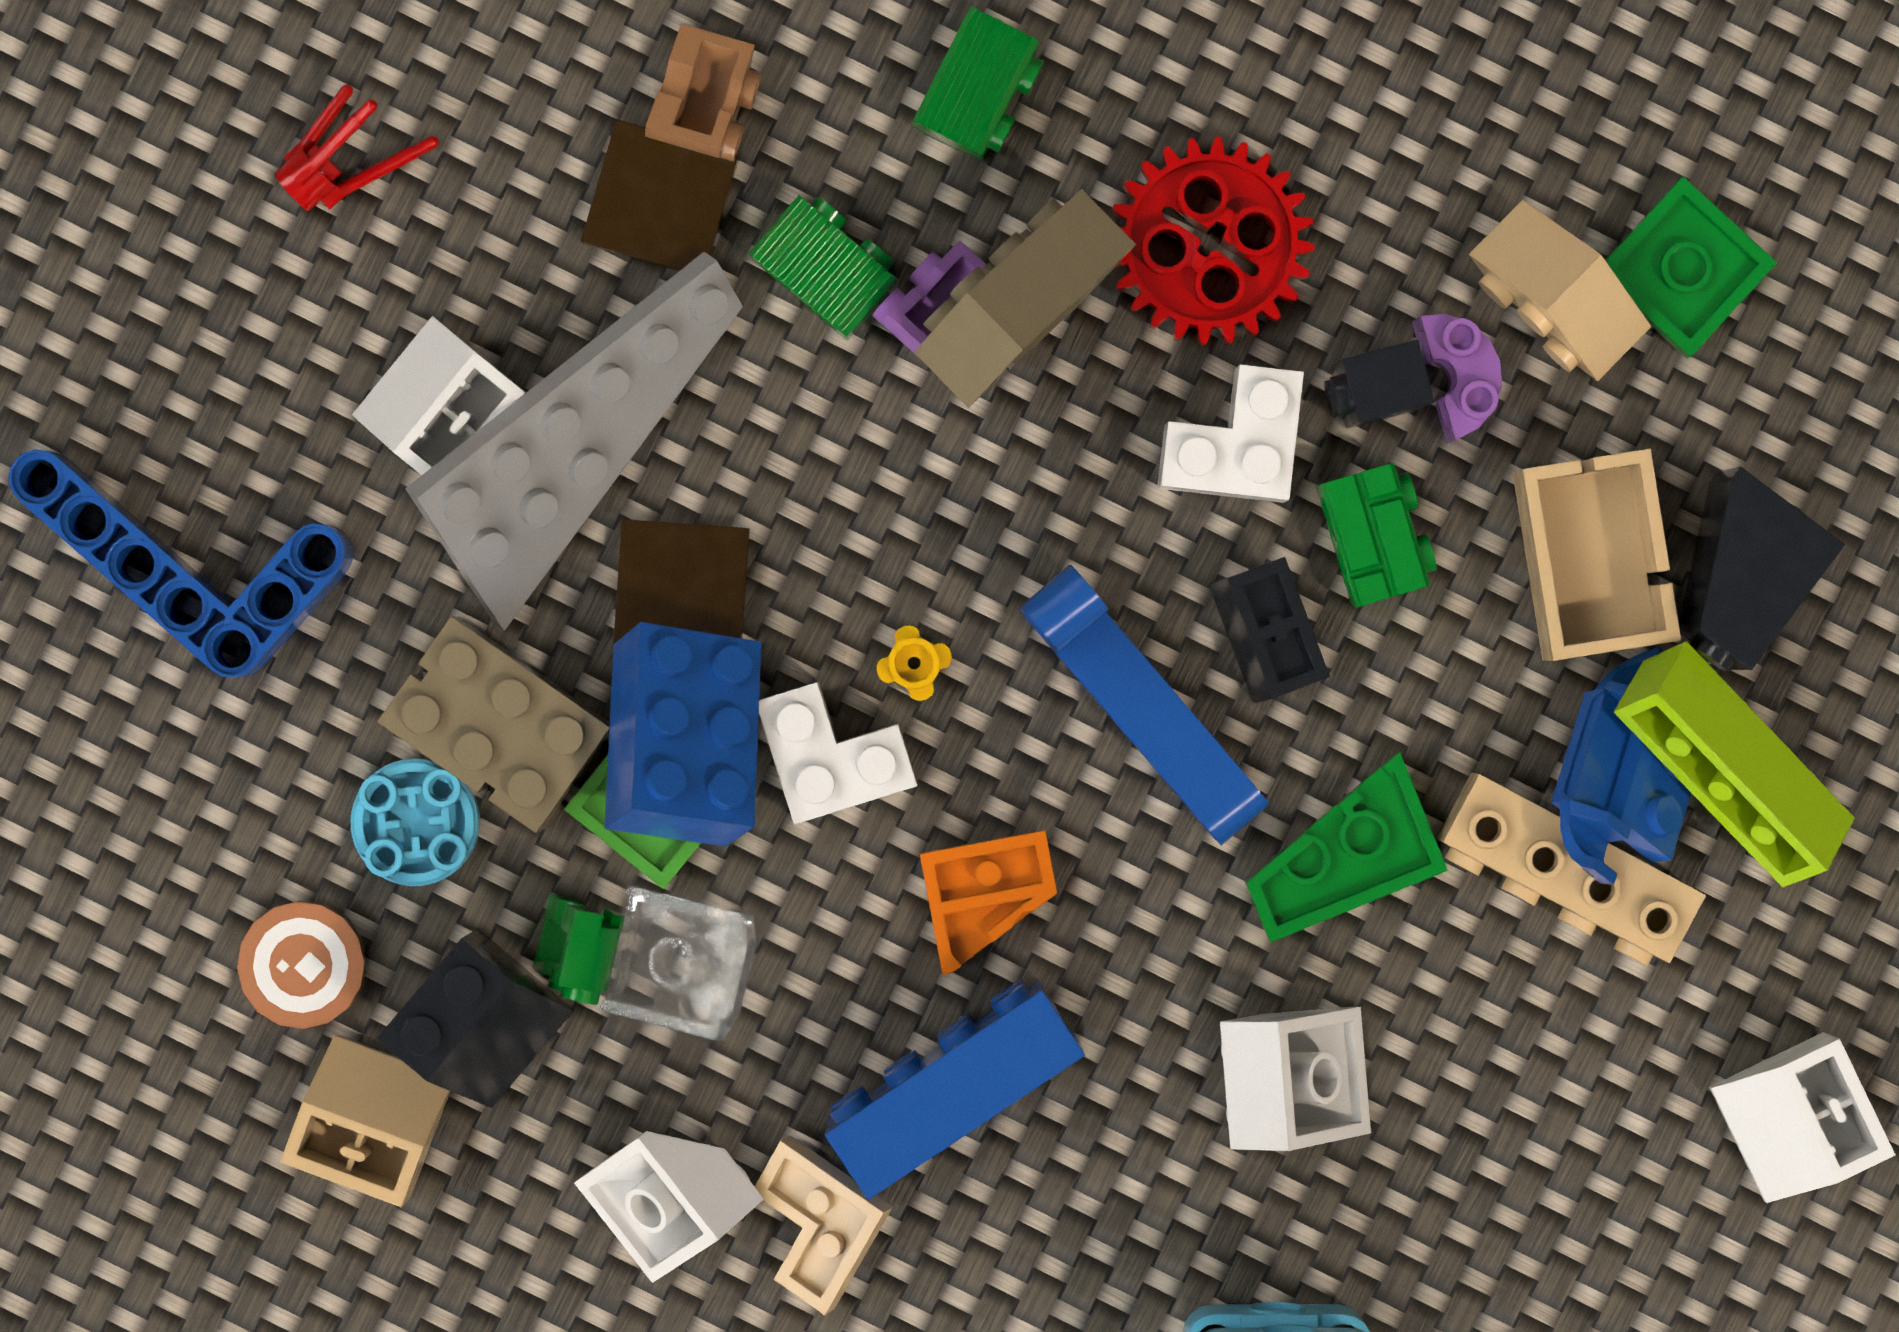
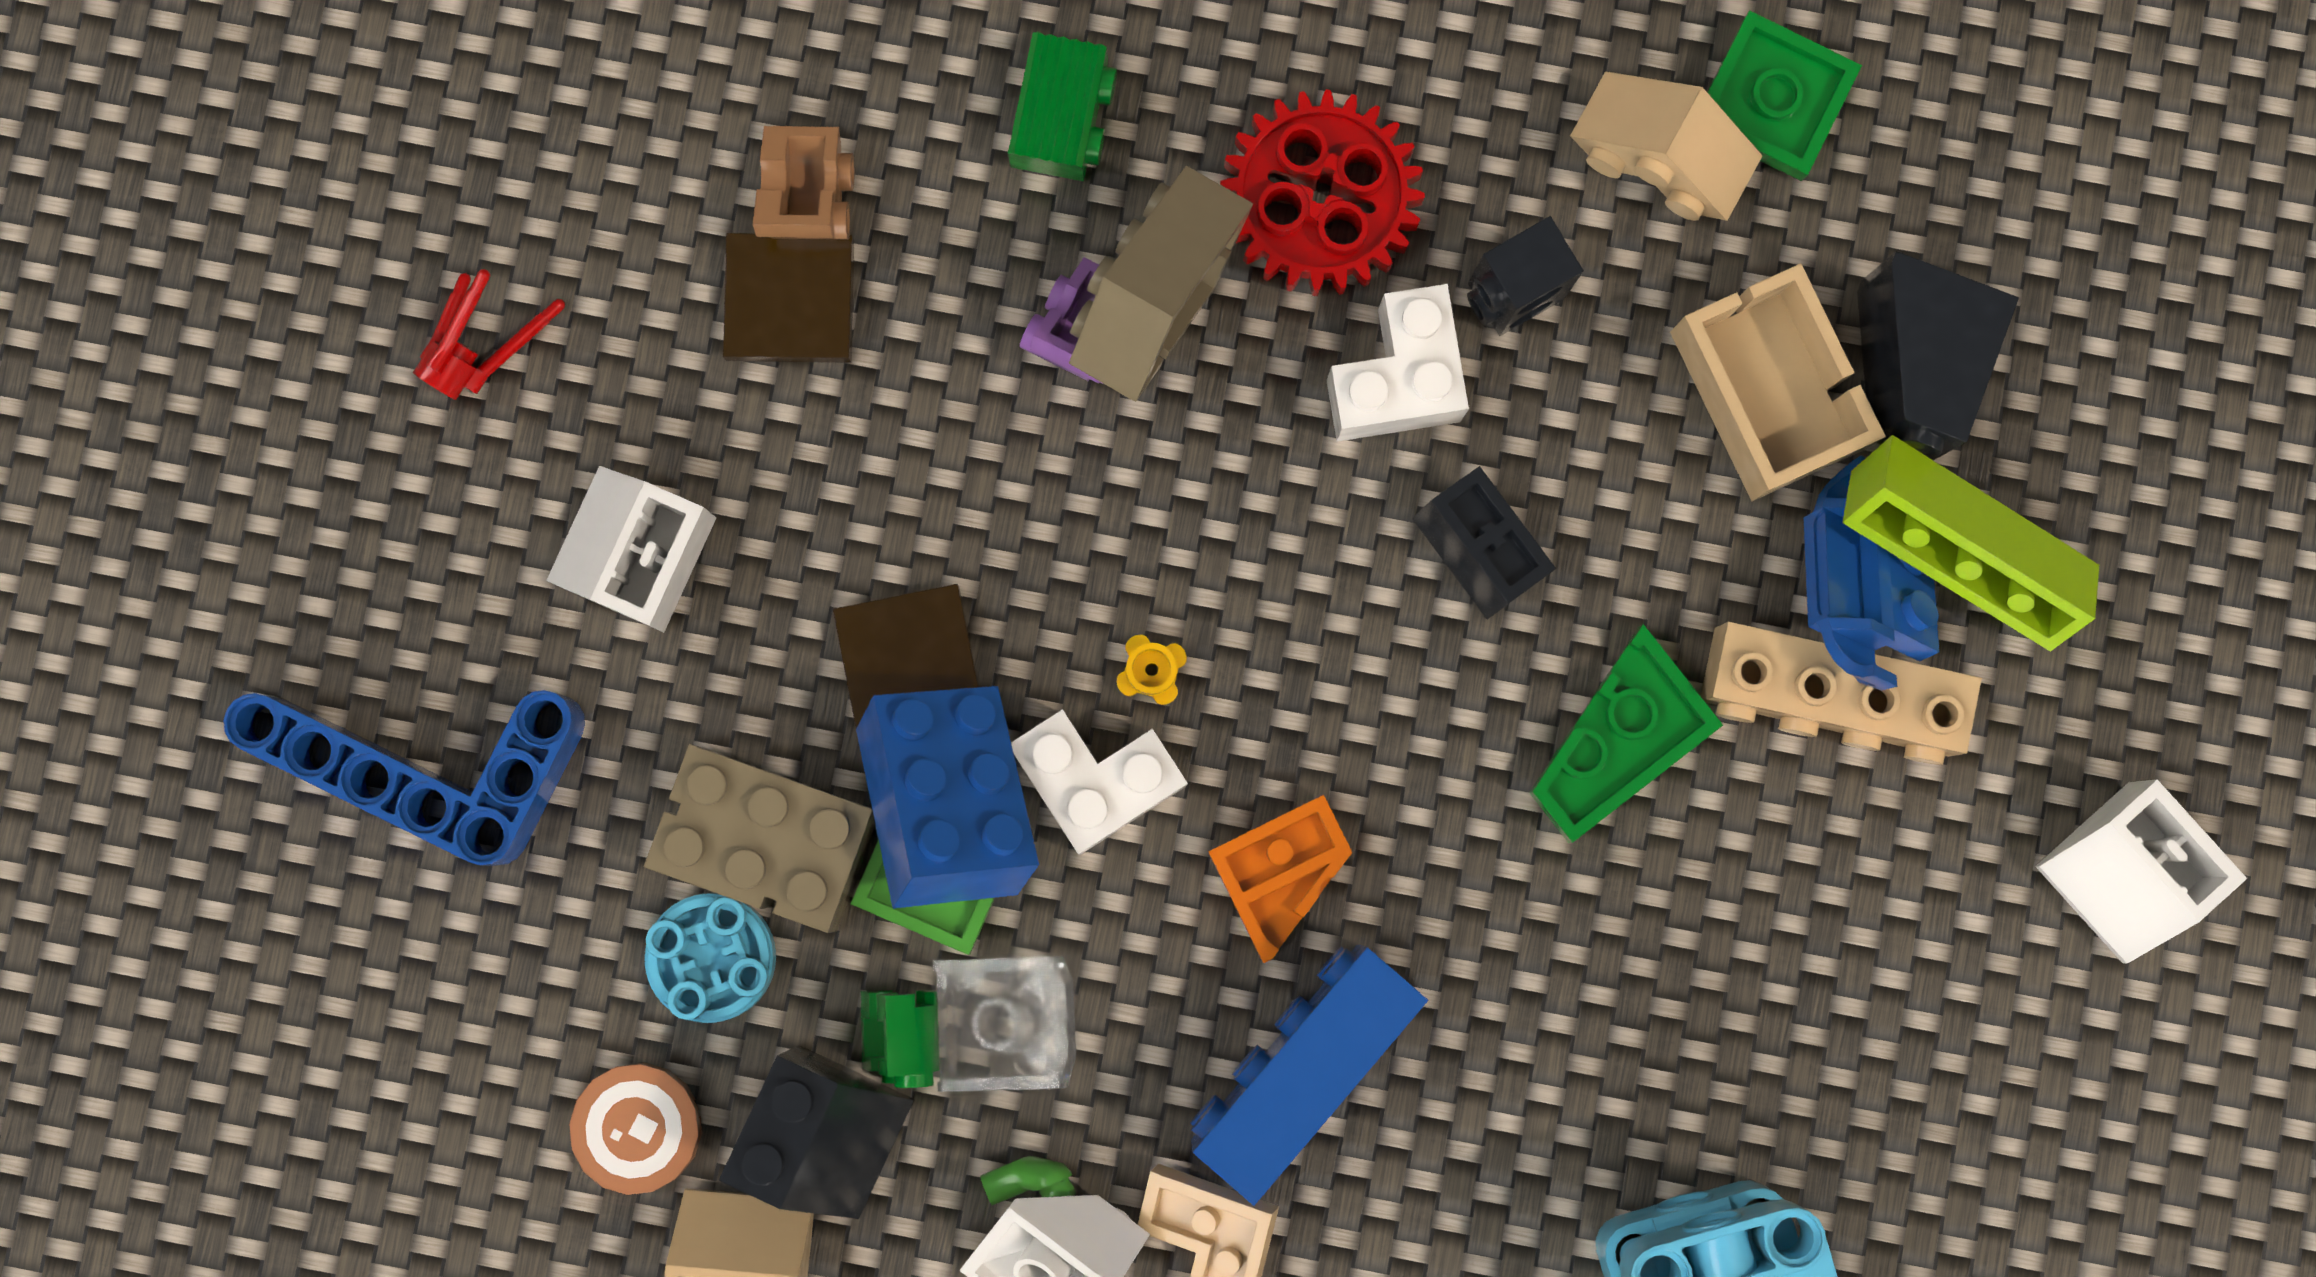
camera: 15 degrees left, 5 degrees down
light grey wing [405,252,743,631] -> none
green brick [749,195,897,341] -> none
blue beam [1018,564,1270,846] -> none
white slope [1220,1007,1371,1151] -> none
green brick [1316,463,1437,608] -> none
medium lavender cylinder [1412,314,1502,444] -> none
none -> bright green arm [980,1156,1076,1206]

